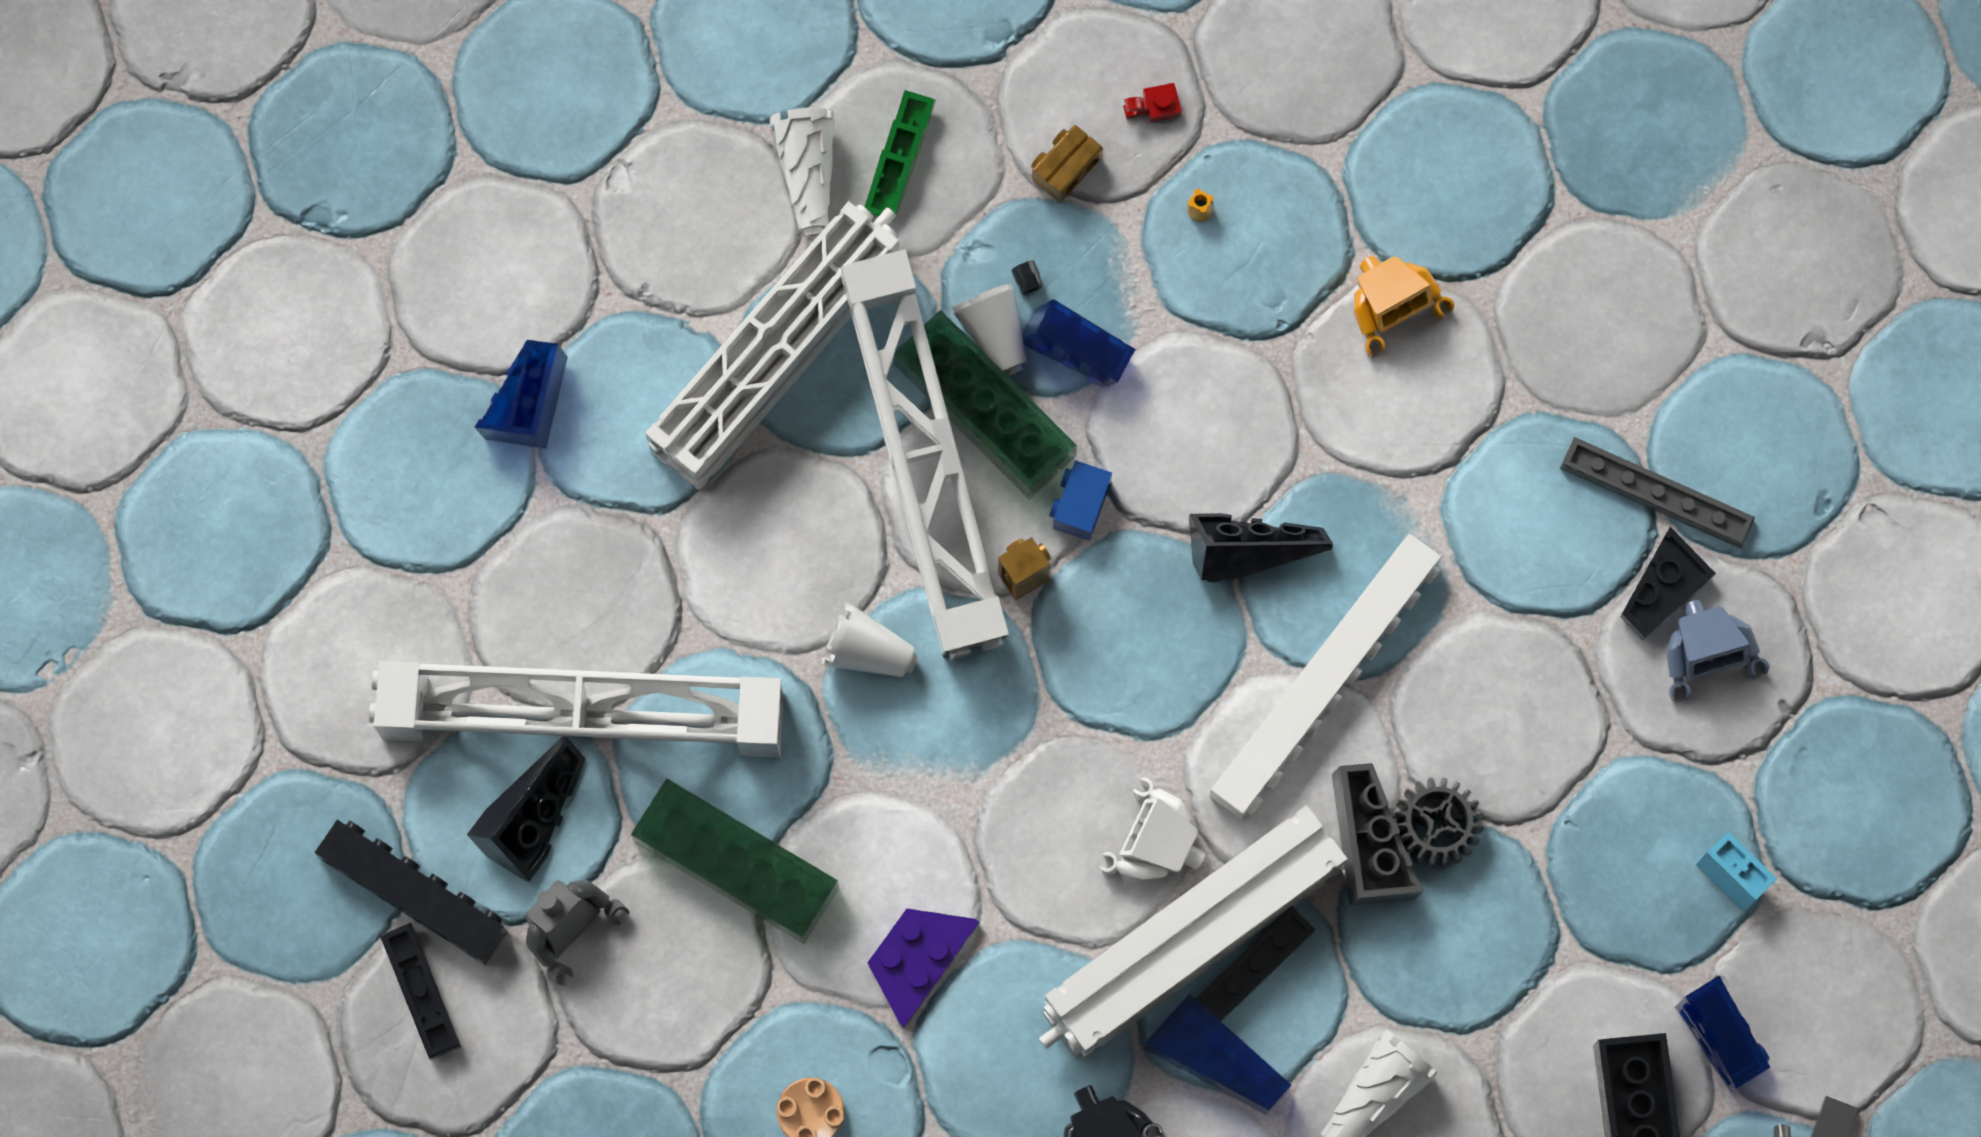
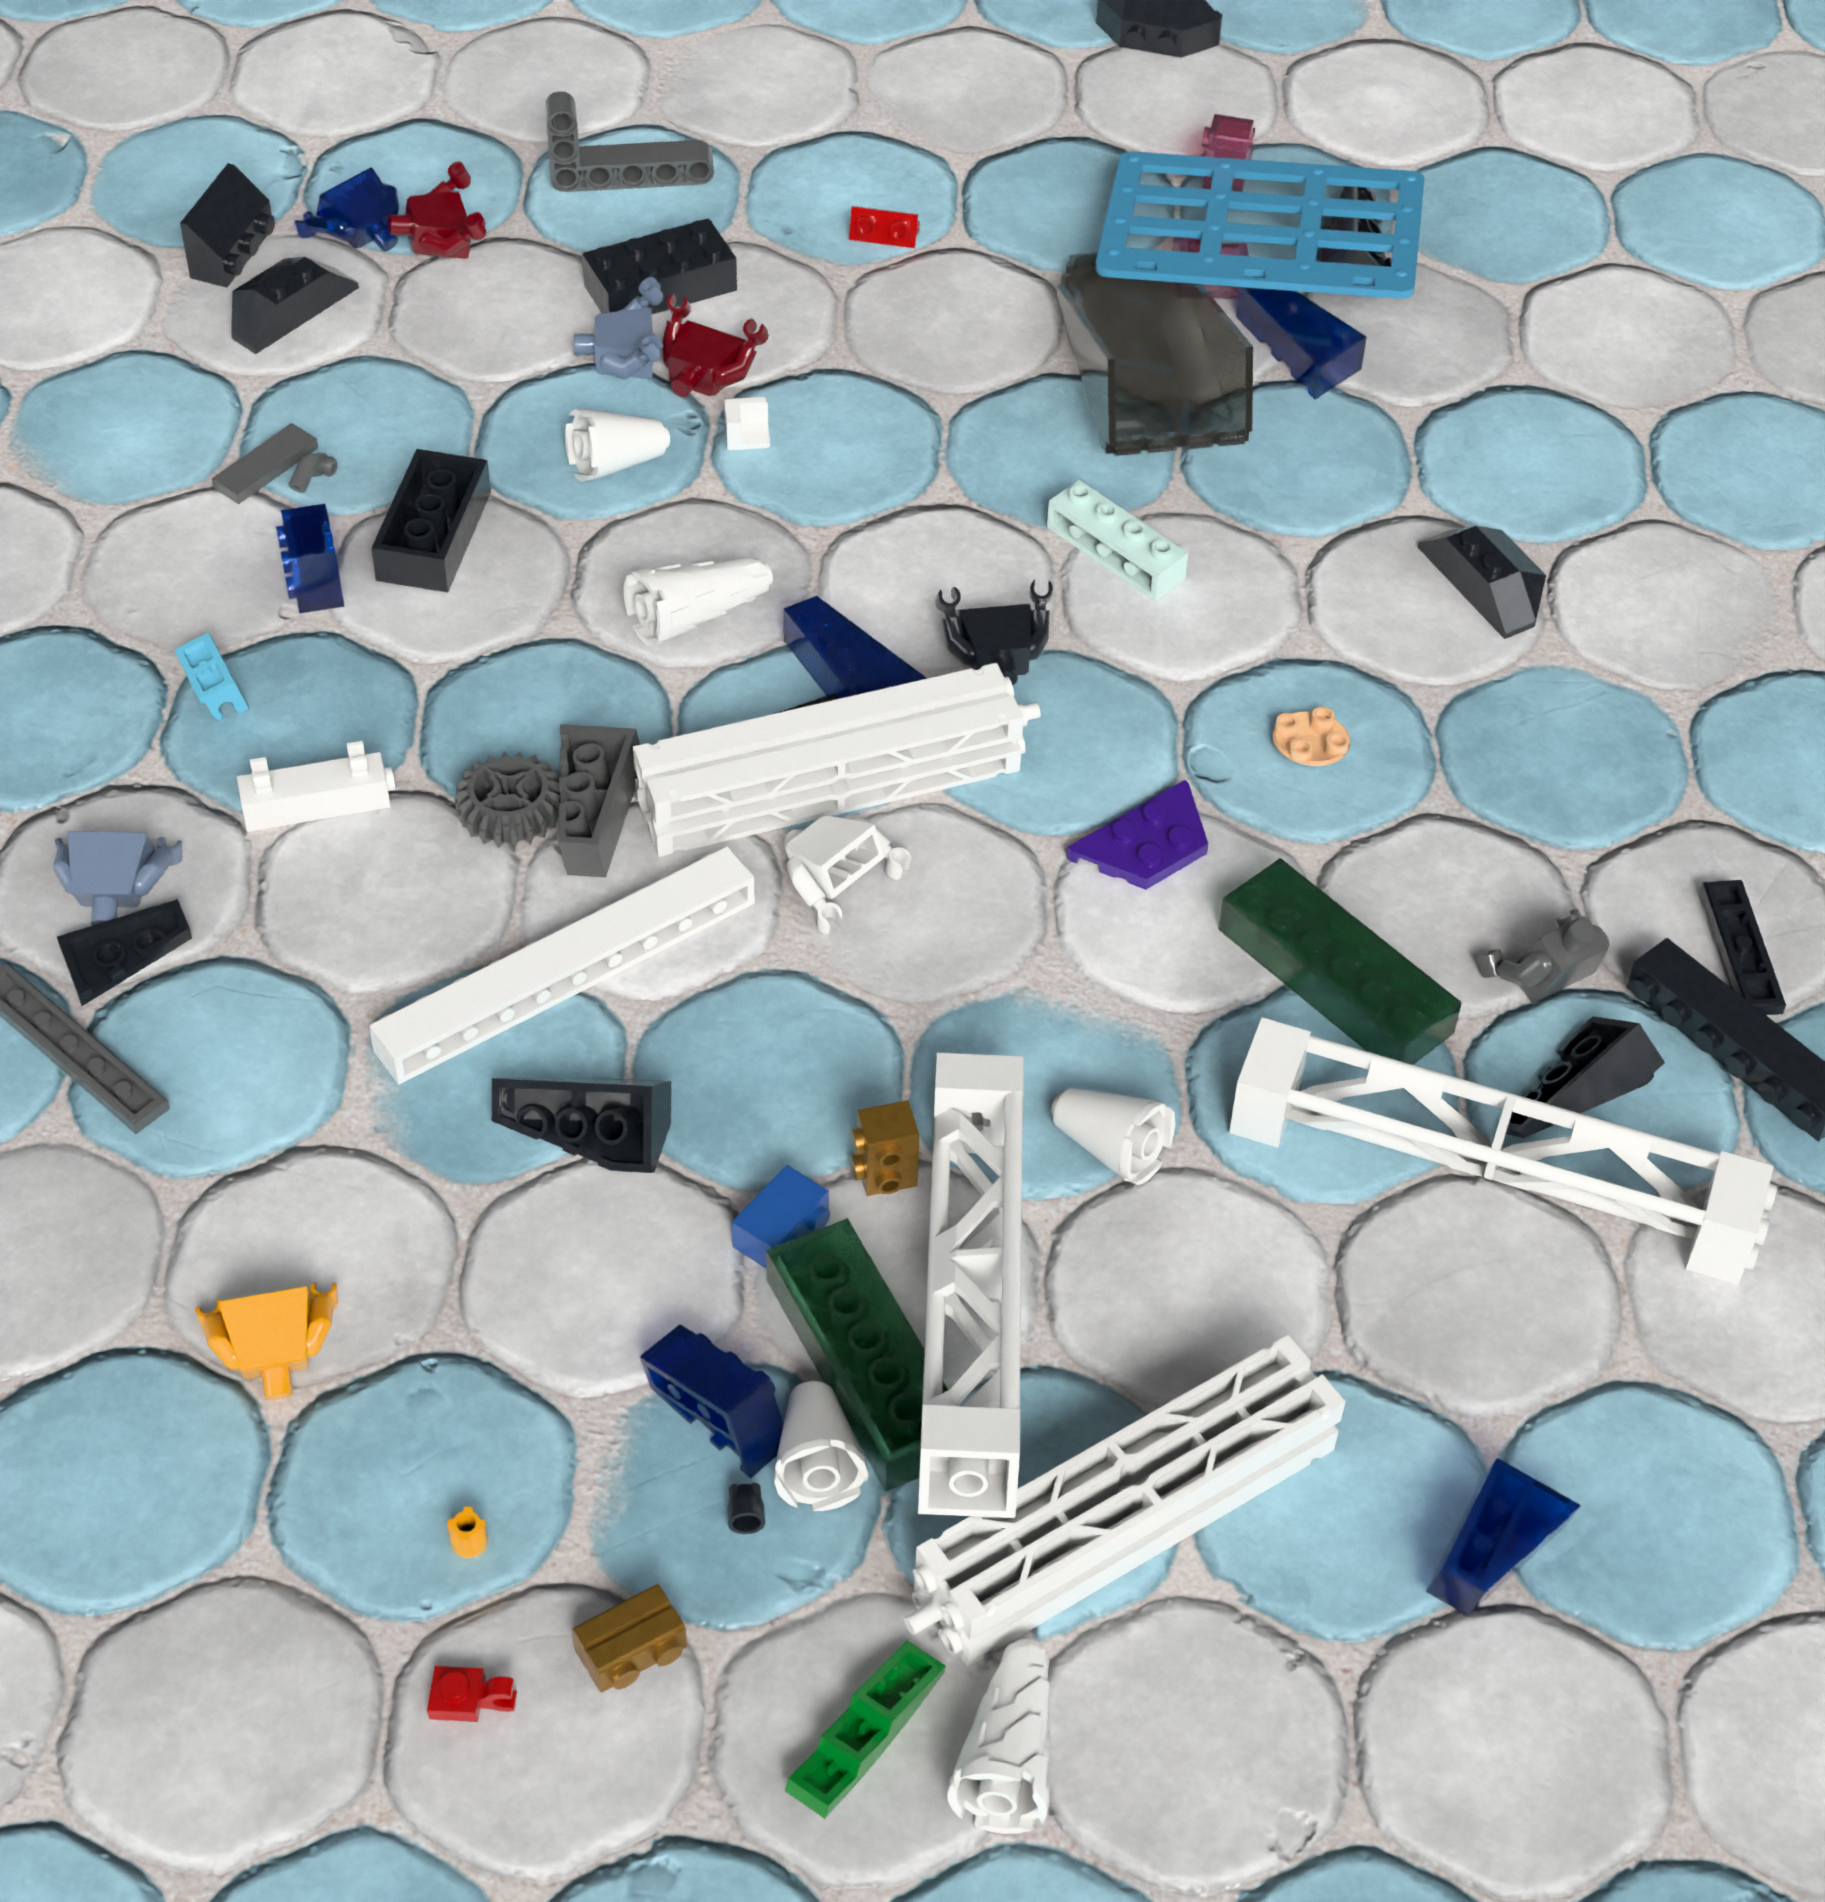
camera: 165 degrees left, 25 degrees down
none -> white brick [236,741,395,832]

